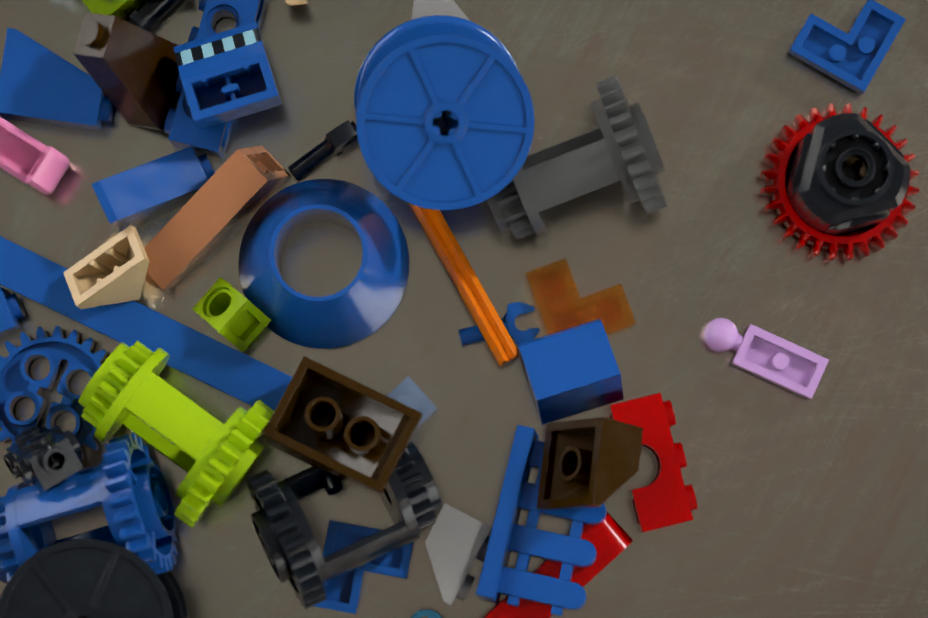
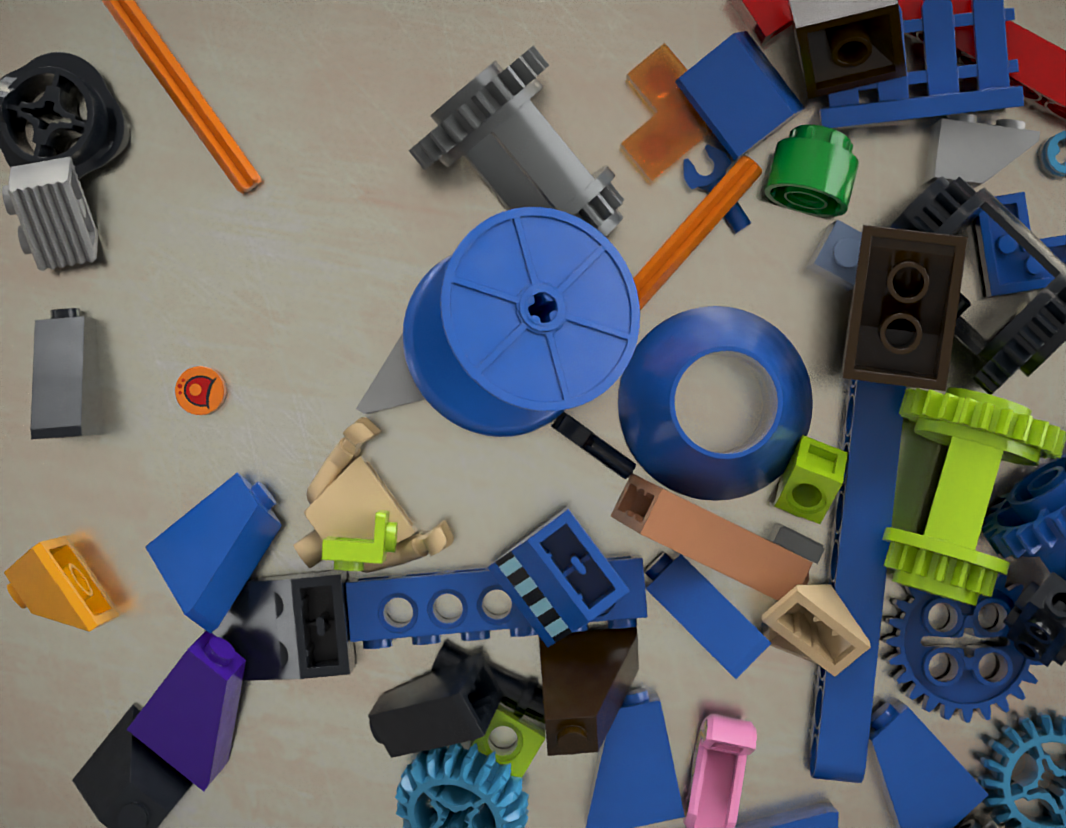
camera: 105 degrees left, 5 degrees up
none -> green piece [764,125,859,217]
none -> dark grey tile [767,523,825,564]

